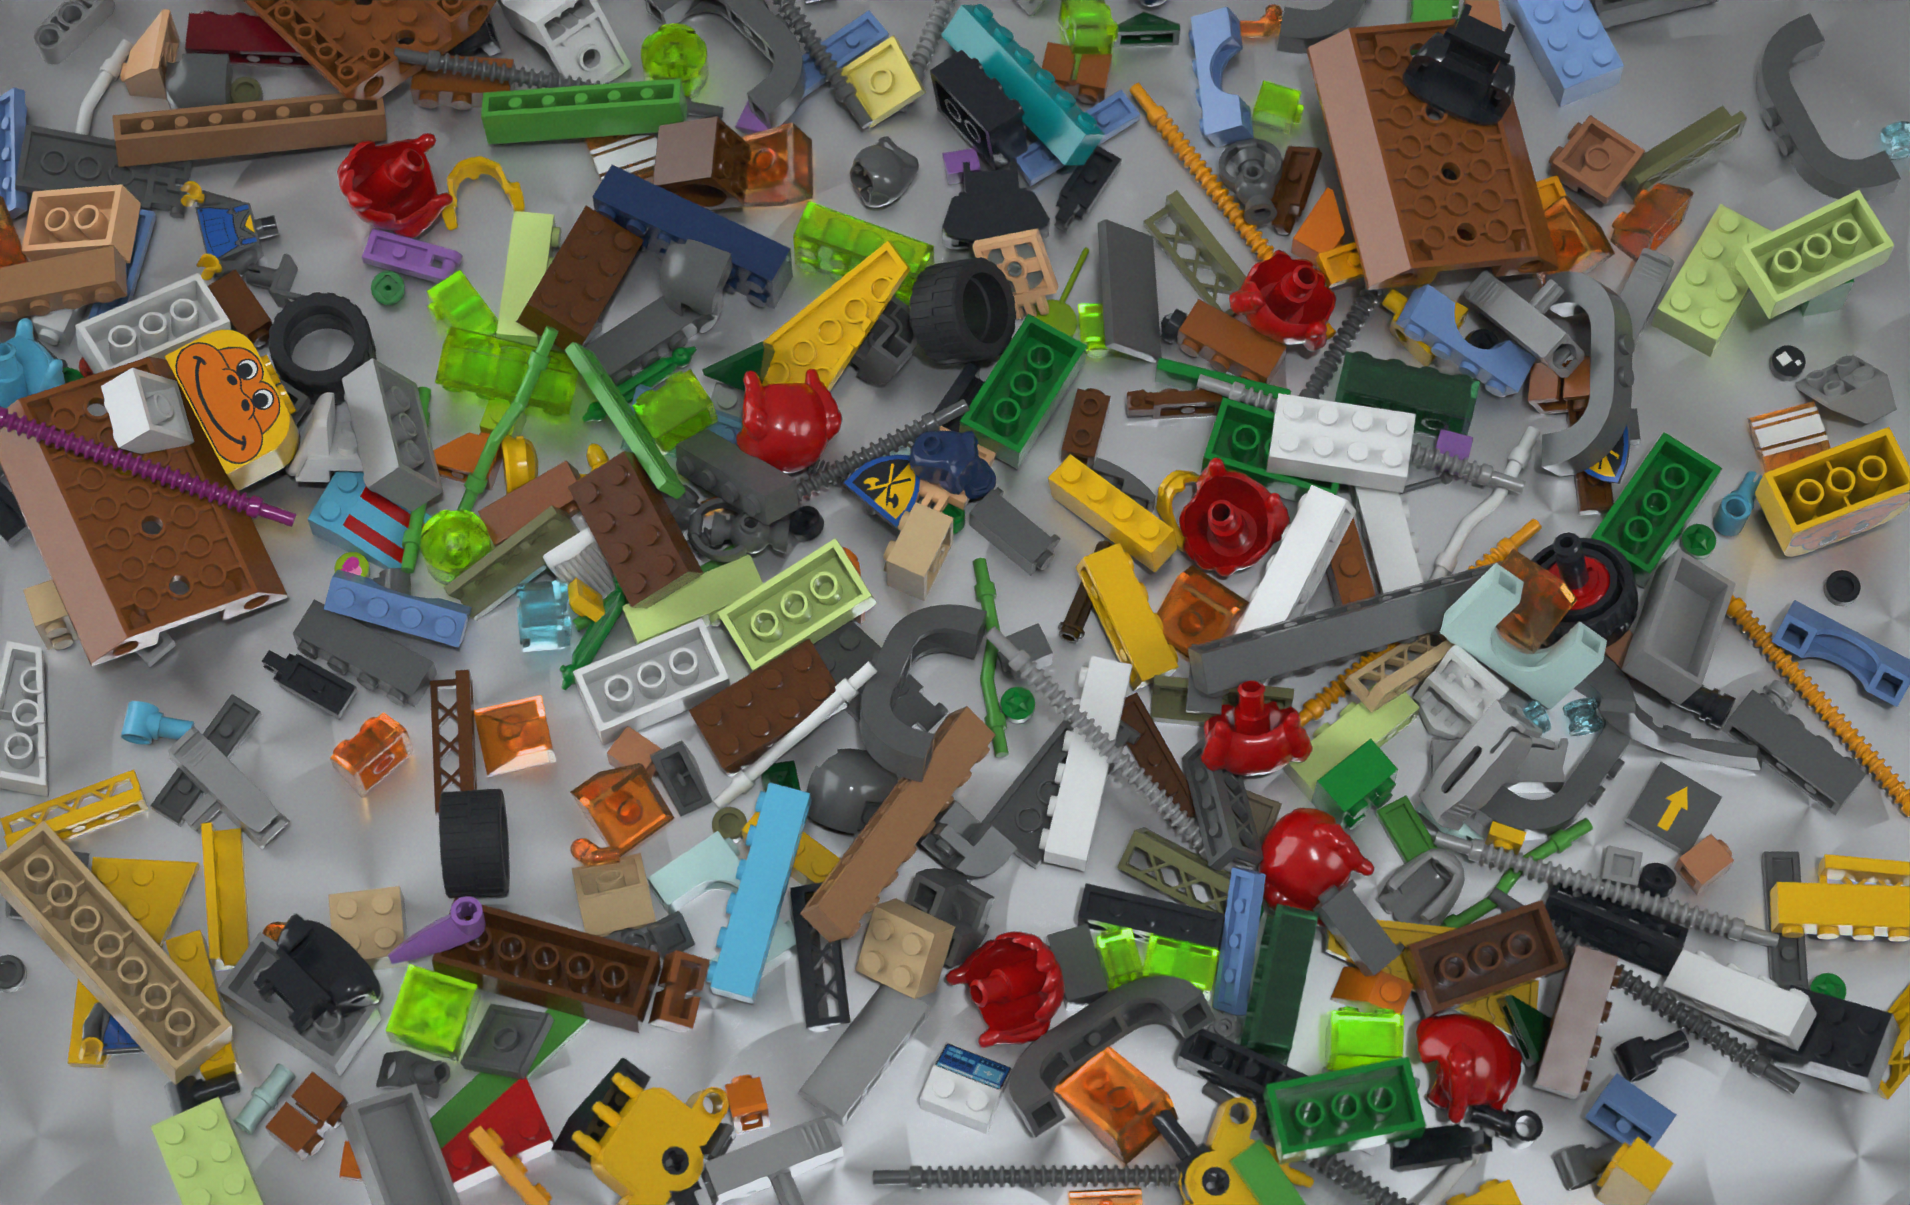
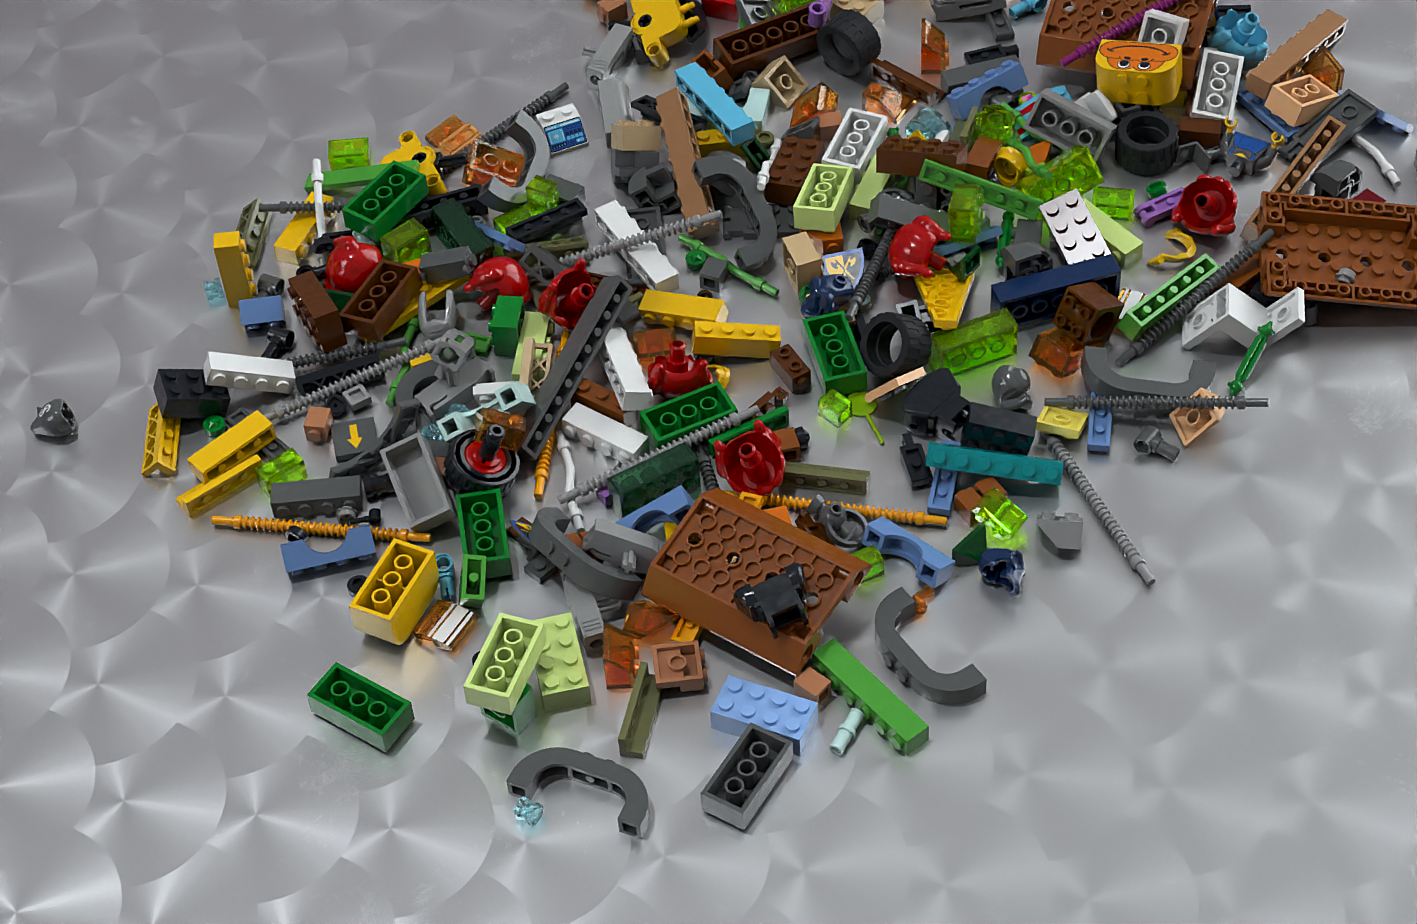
camera: 140 degrees right, 20 degrees down
light nougat slope [121,9,180,99] -> none
clear orange arm [570,838,620,867] -> none
clear neon green brick [641,23,709,99] -> none
orange slope [725,1075,771,1134] -> none
red piece [946,931,1065,1048] -> none
dark grey brick [969,487,1061,576] -> none
dark grey slope [1092,457,1156,513] -> none
dark grey tile [1097,219,1162,363] -> none
white brick [1266,393,1416,493] -> none
green tile [1680,524,1716,560] -> none
light grey slope [1795,355,1897,424] -> none
none -> clear neon green brick [255,447,308,499]
none -> black tile [285,525,308,543]
none -> black hand [350,508,381,526]
none -> bright green slope [458,554,486,608]

